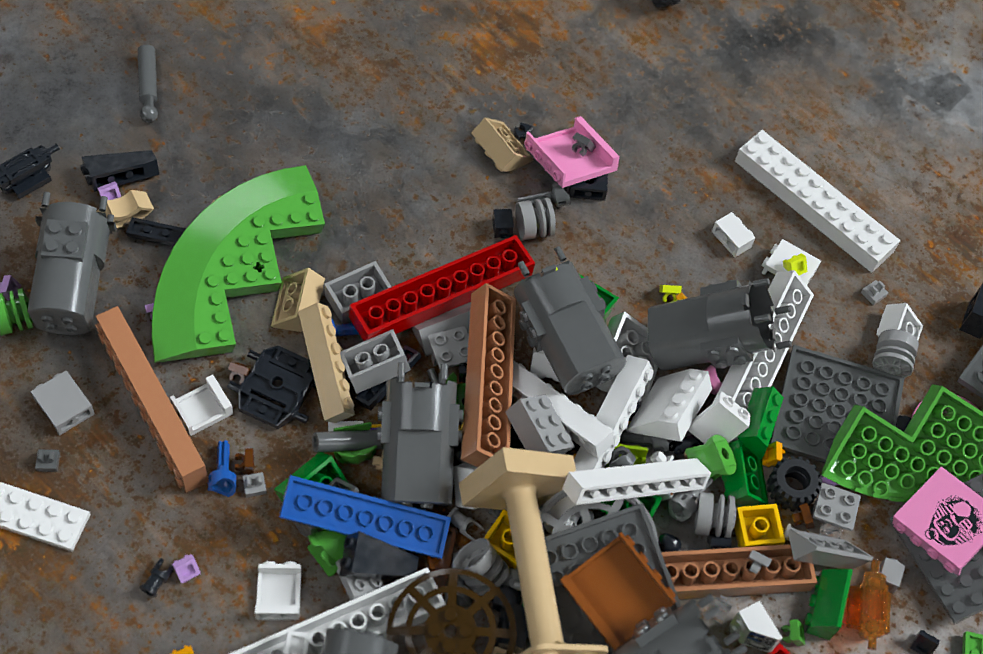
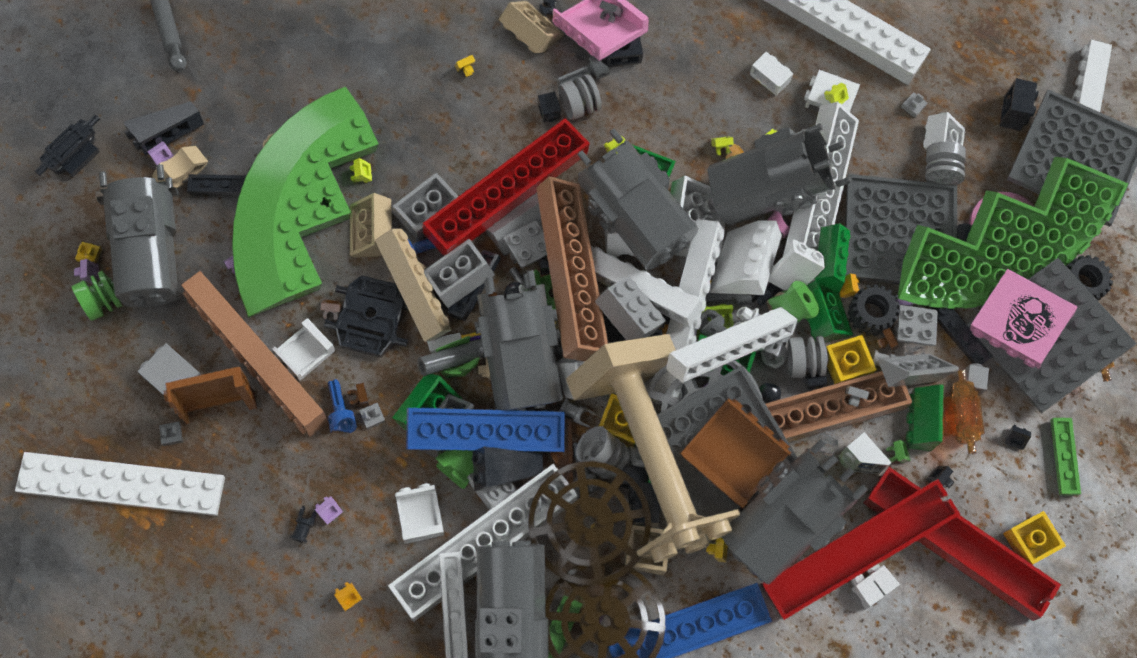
camera: 10 degrees left, 10 degrees up
none -> yellow tile [75,242,102,263]
none -> dark orange panel [164,366,257,424]
none -> neon yellow tile [350,158,372,183]
none -> yellow tile [454,55,475,77]
none -> black plate [929,307,993,365]

